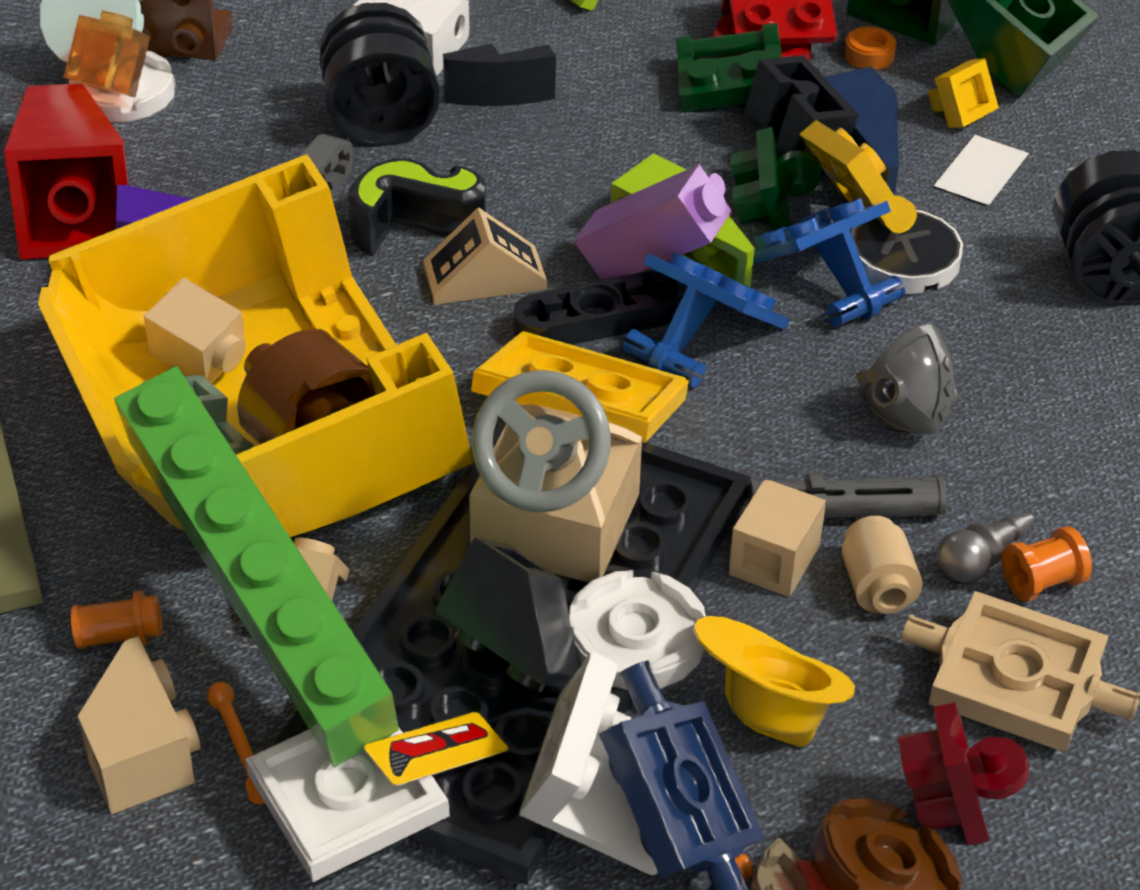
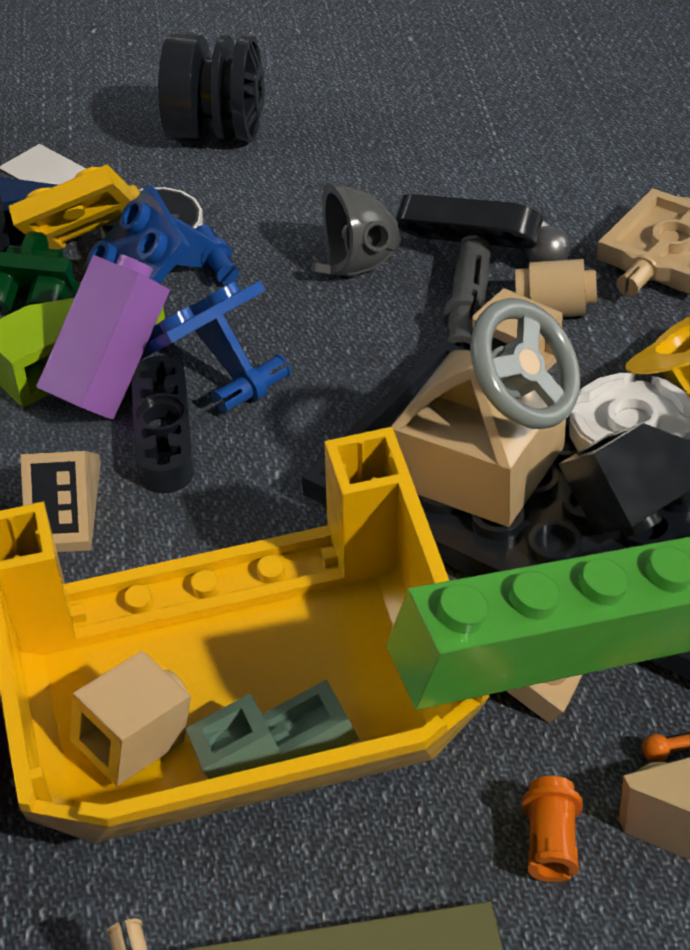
camera: 75 degrees left, 0 degrees up
reddish brown brick [237,329,375,444] -> none
yellow tile [471,331,689,443] -> none
orange bush [1001,526,1092,602] -> none
none -> black beam [395,194,543,249]

